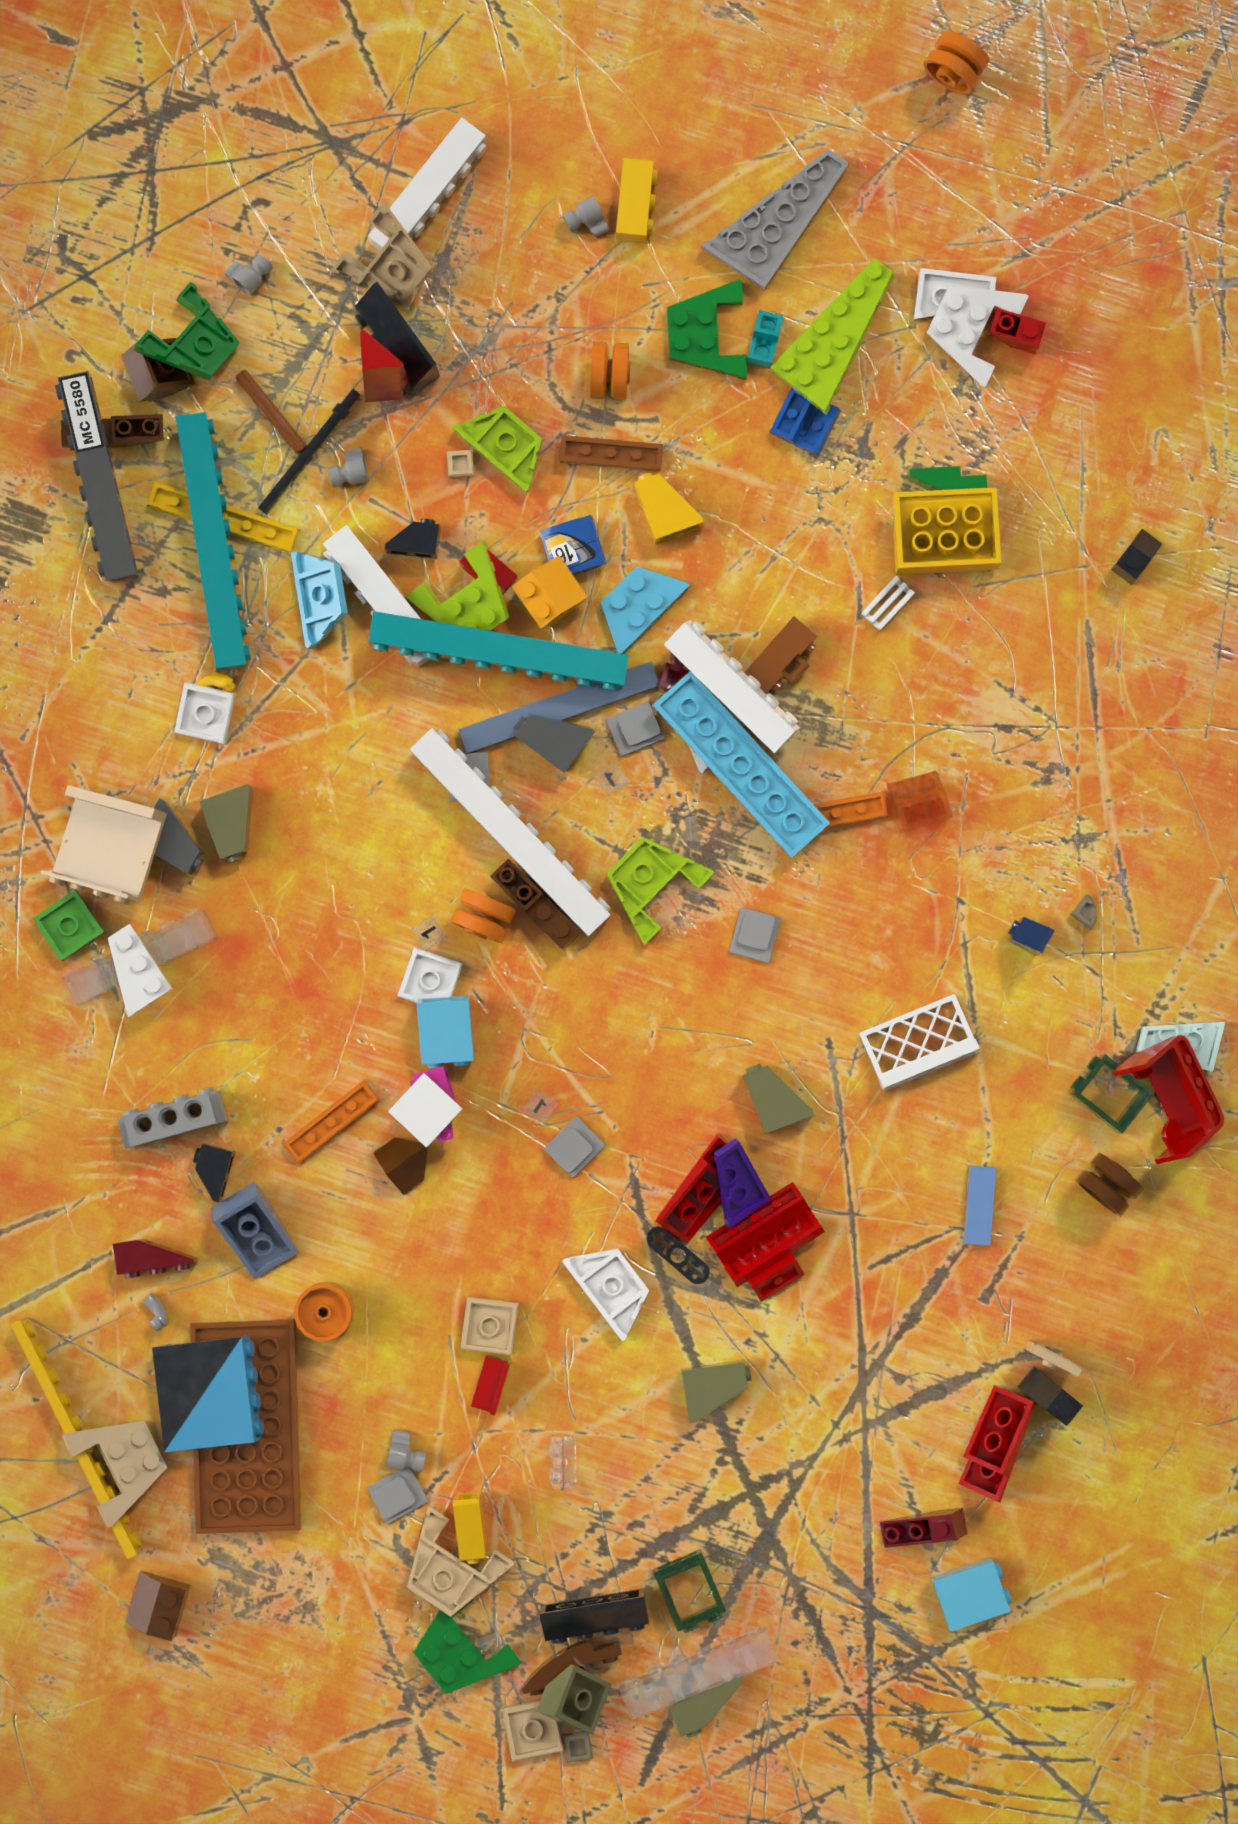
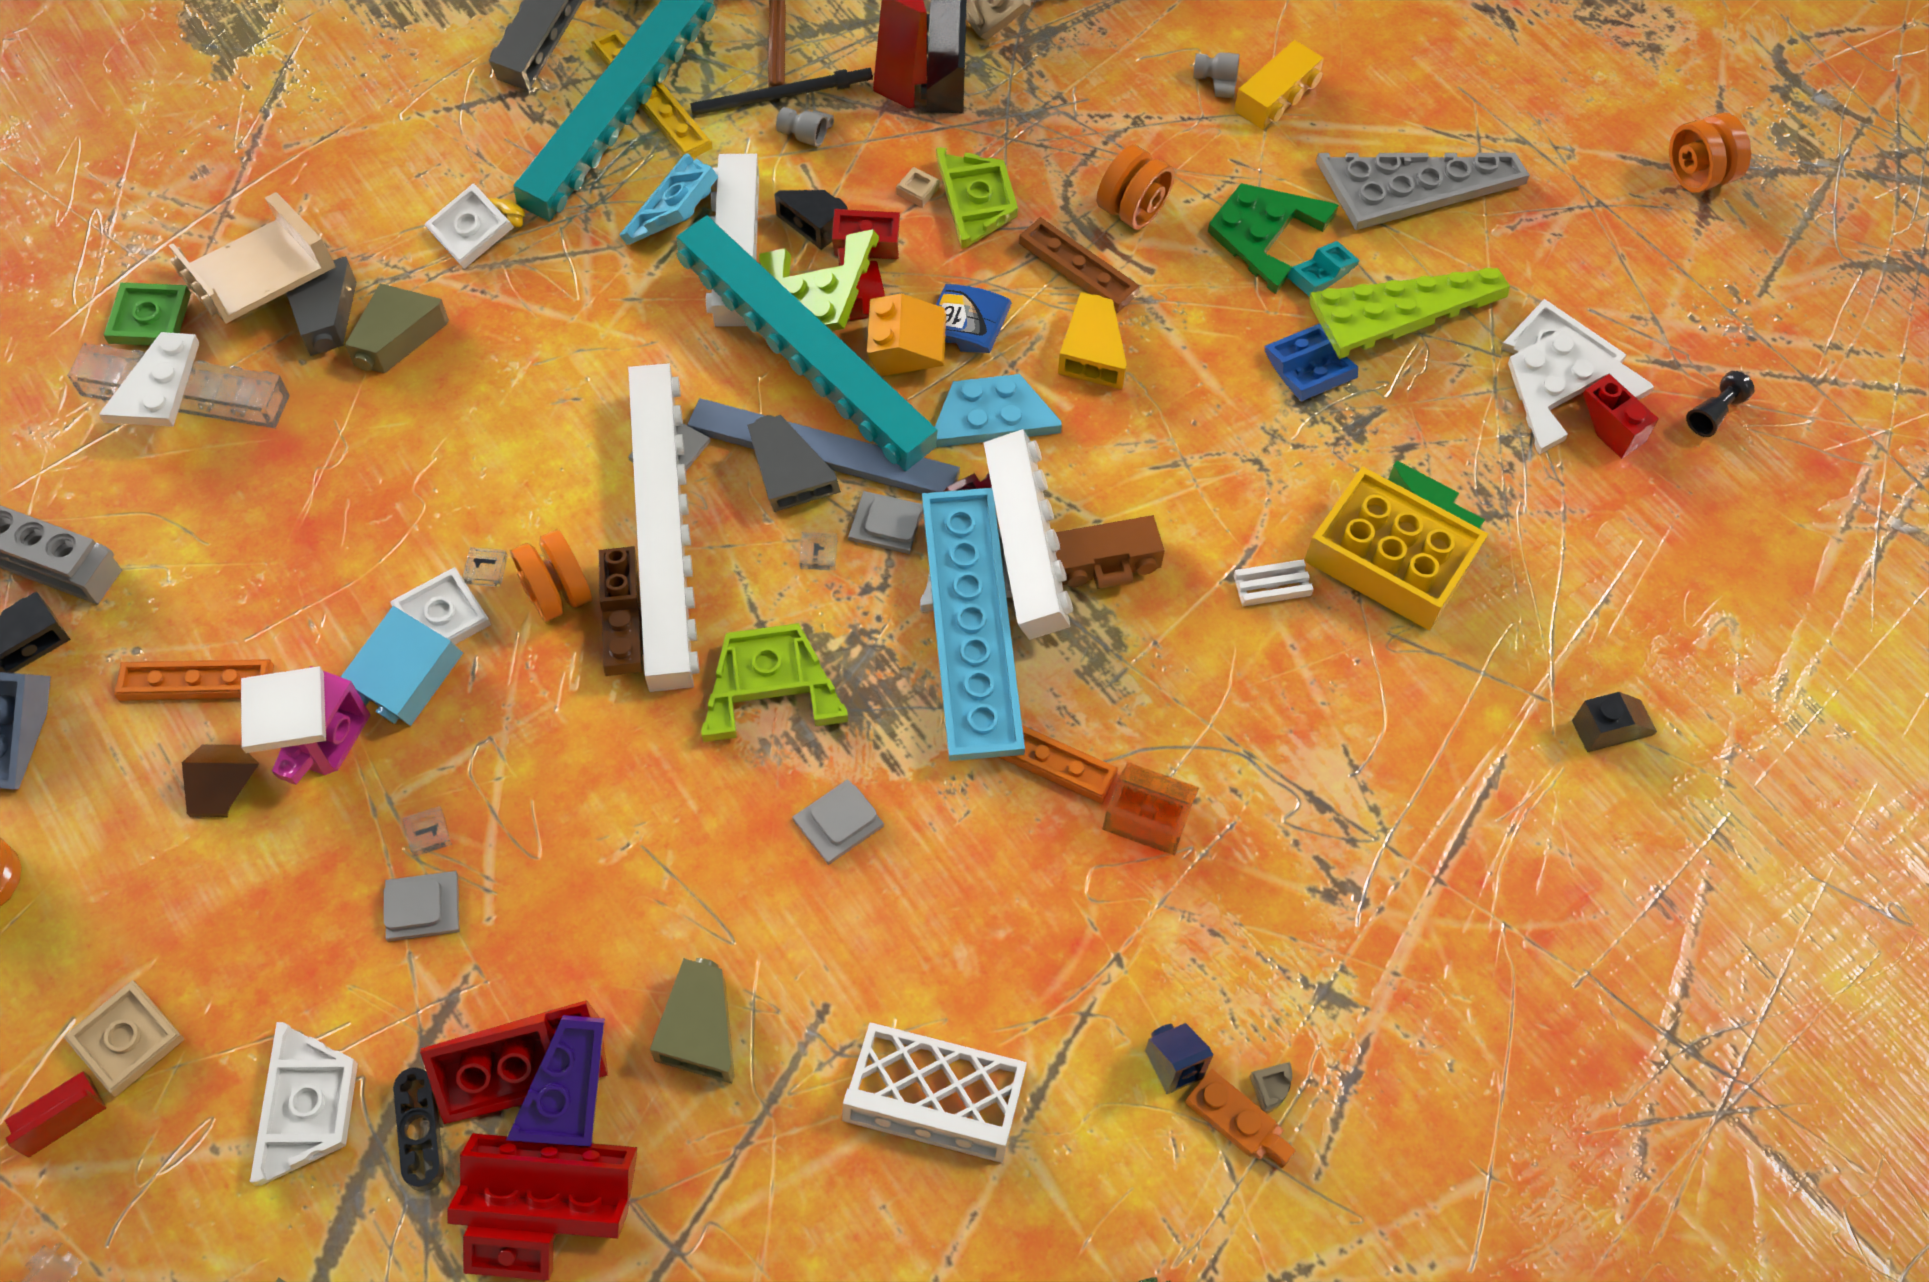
camera: 30 degrees right, 25 degrees down
none -> red panel [832,209,900,259]
none -> orange hinge [1185,1068,1296,1168]
none -> black piece [1686,371,1755,437]

